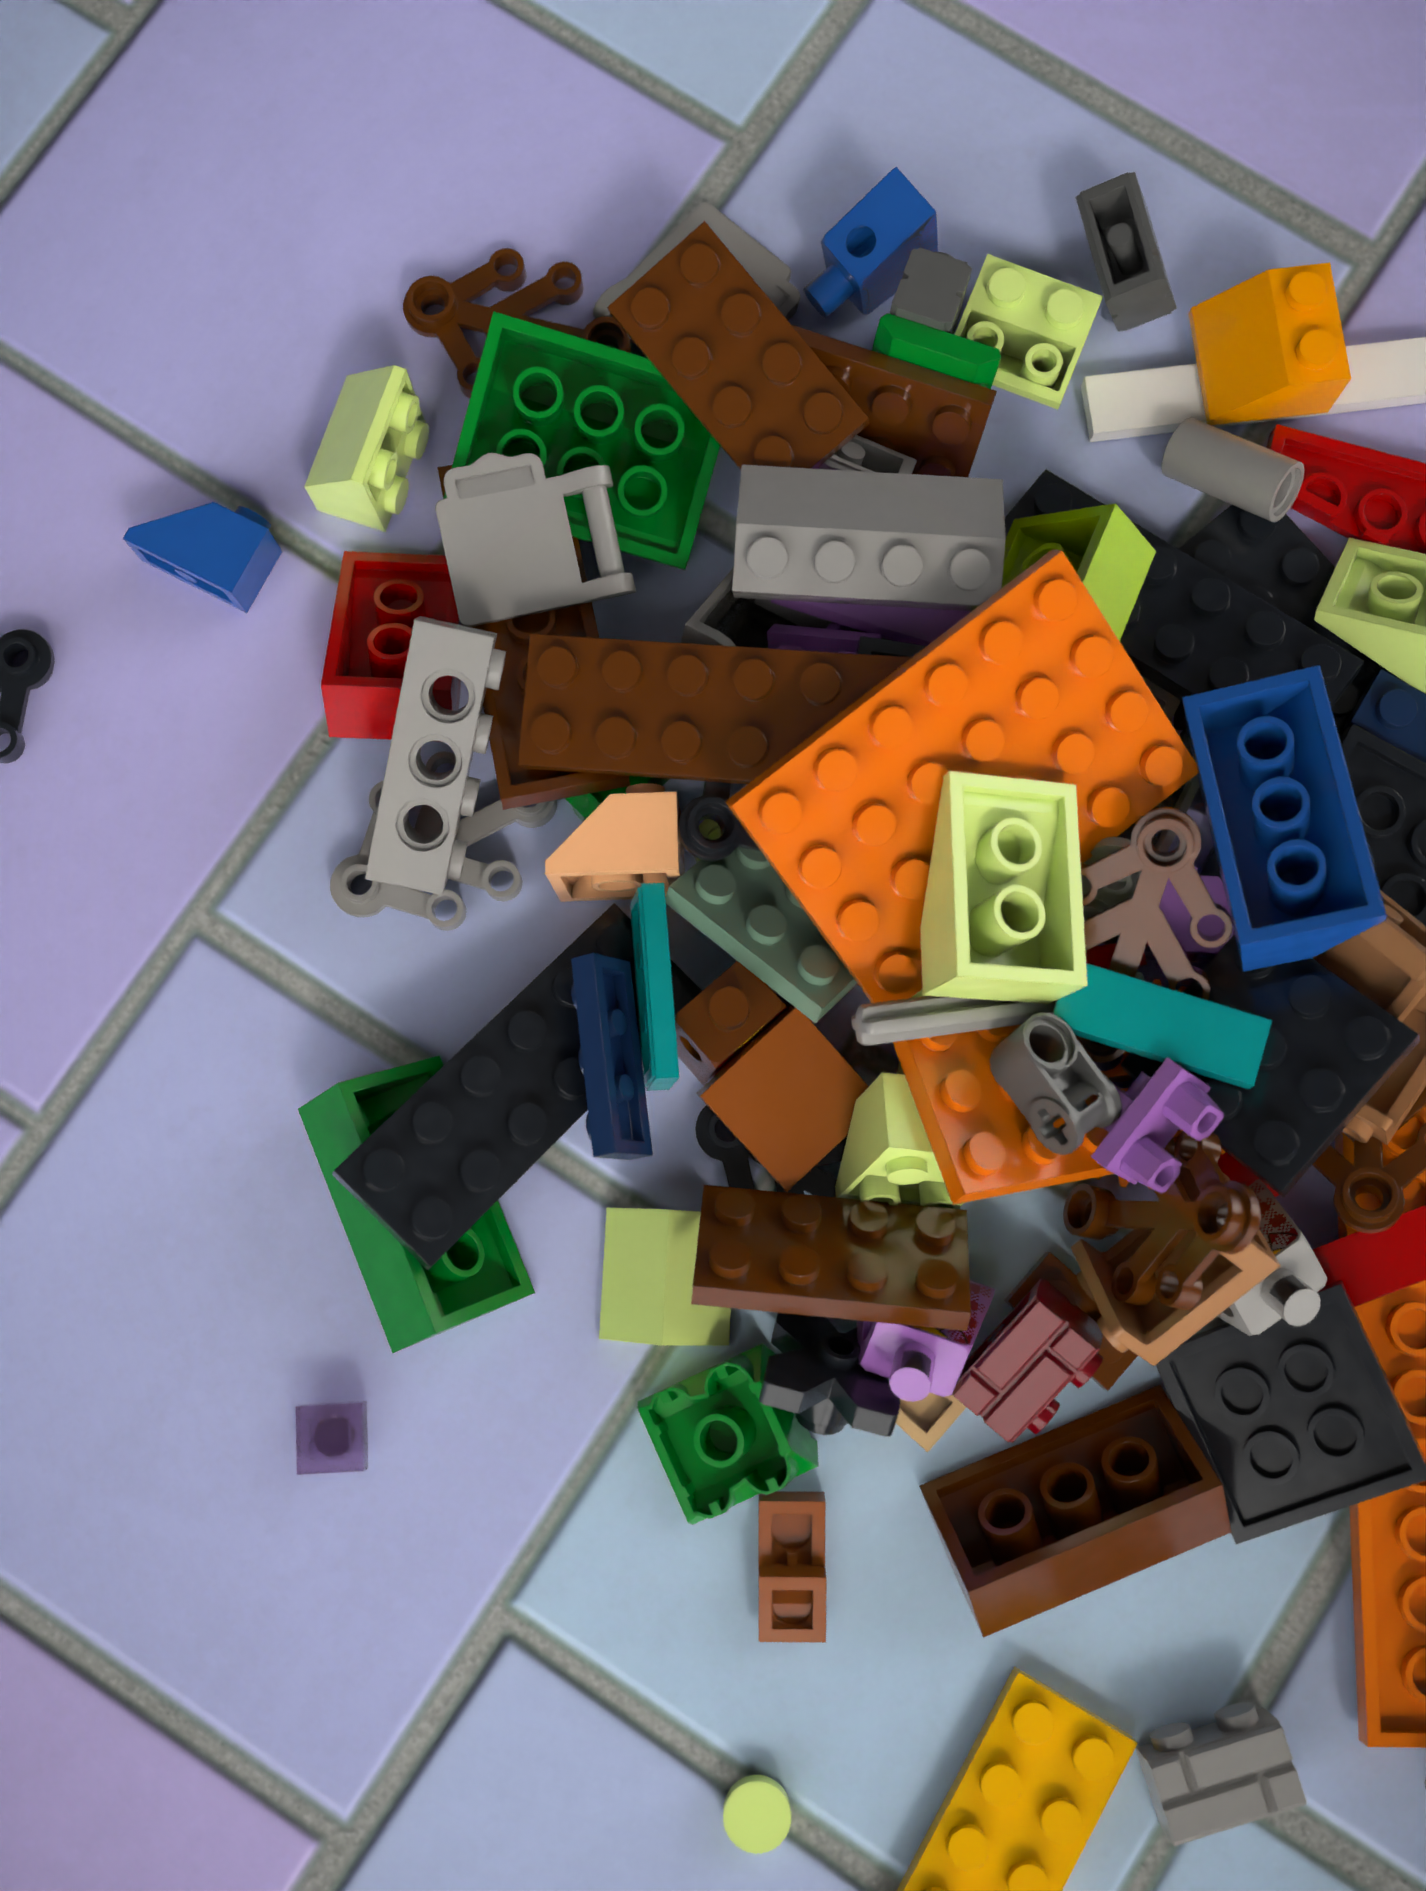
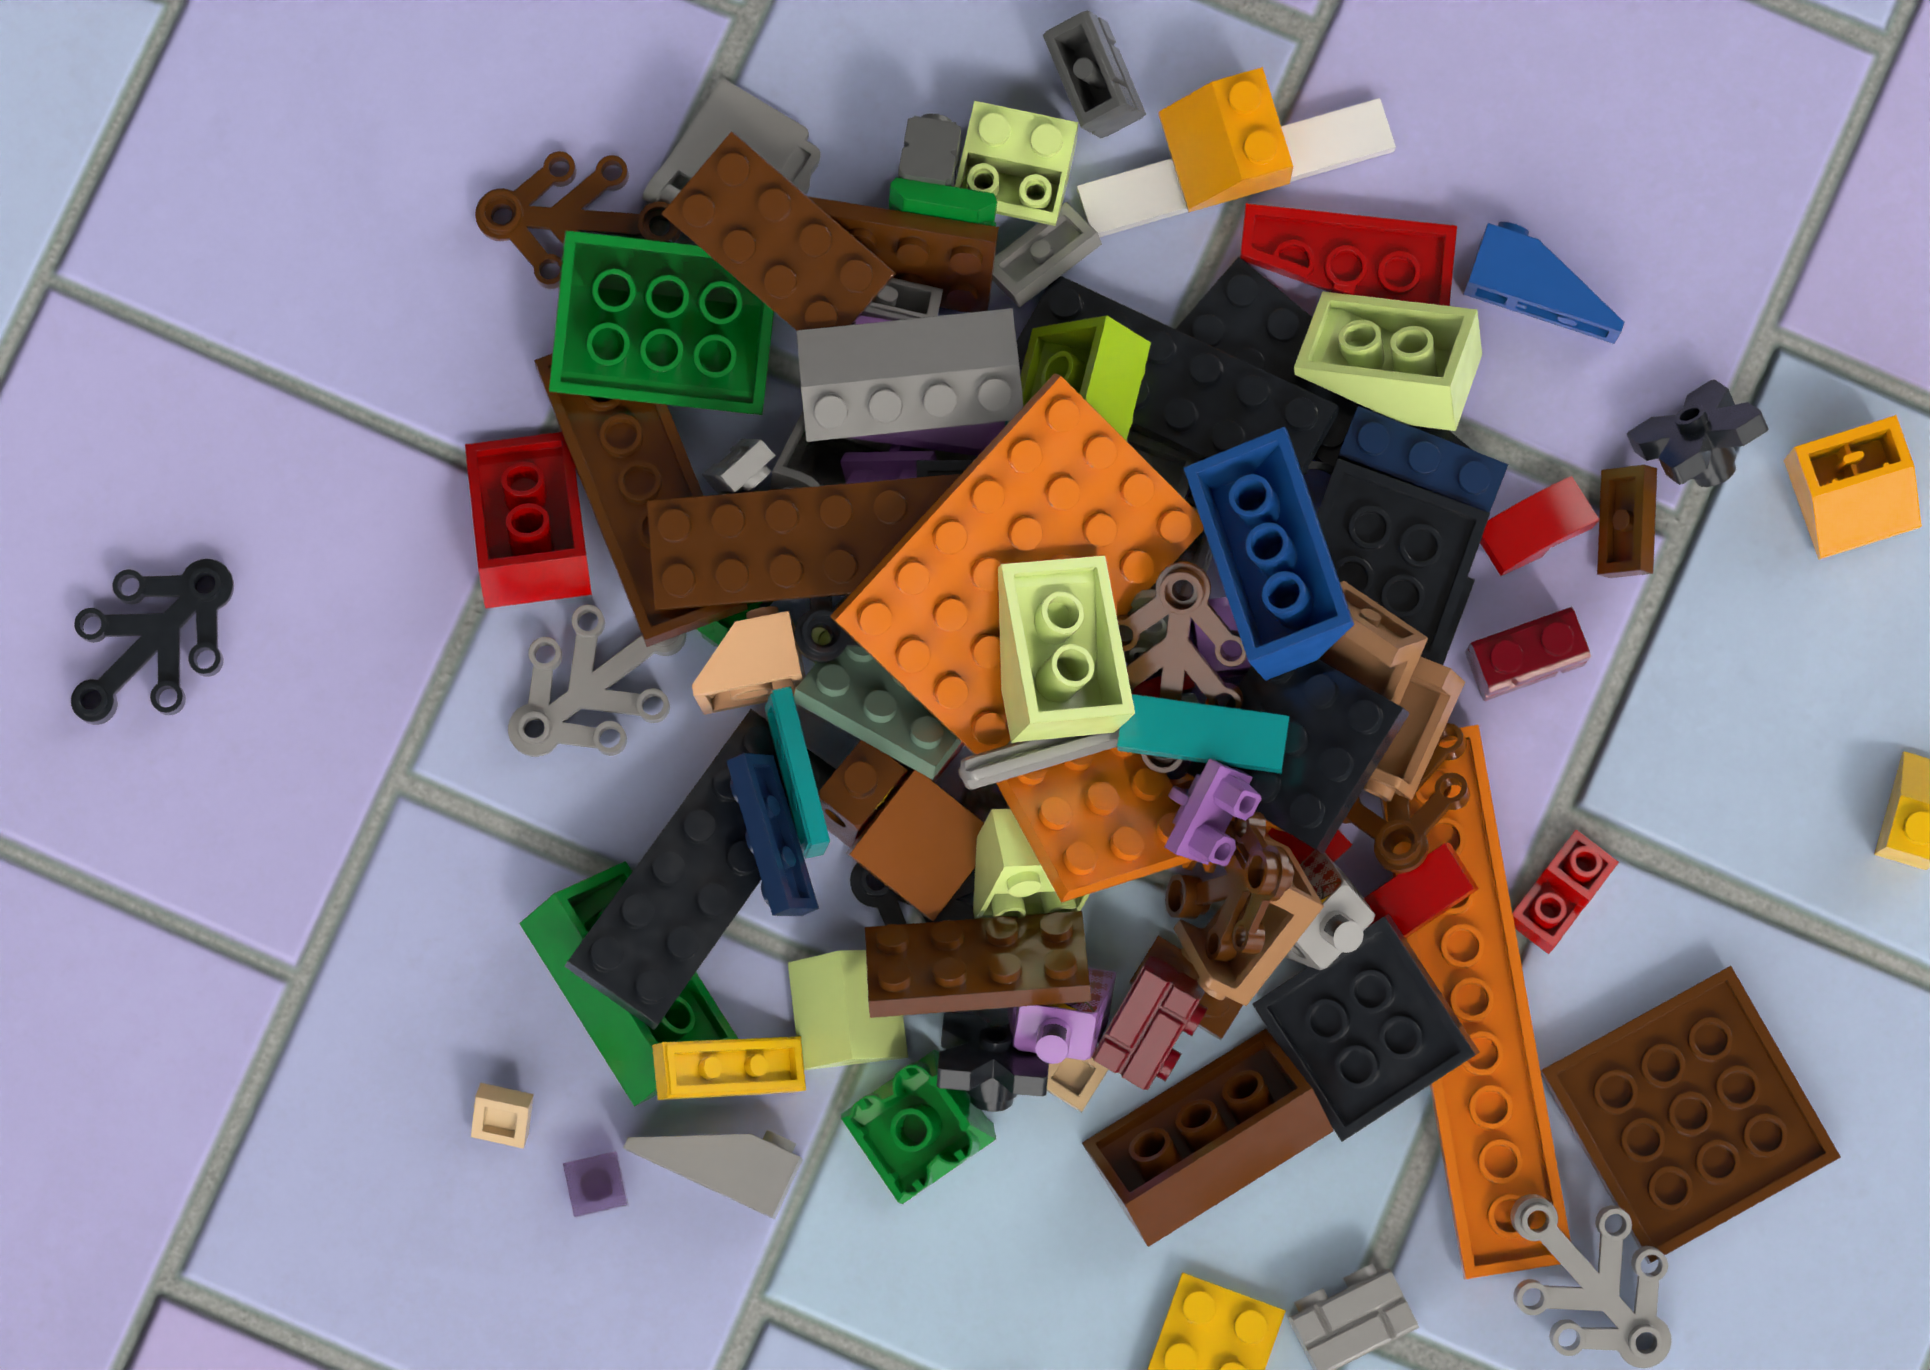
camera: 10 degrees left, 0 degrees up
blue slope [123,502,283,613] -> none
yellowish green slope [304,365,429,532] -> none
light grey brick [365,616,506,895] -> none
light grey piece [435,453,636,627] -> none
dark orange slope [758,1491,826,1643] -> none
blue torso [803,167,938,318] -> none
dark grey piece [990,1013,1122,1155] -> none
light grey pin [1162,418,1305,522] -> none
none -> tan plate [471,1083,534,1149]
none -> light grey slope [623,1130,803,1219]
none -> yellow tile [652,1036,806,1100]
none -> light grey plate [702,439,776,495]
none -> light grey plate [992,202,1102,308]

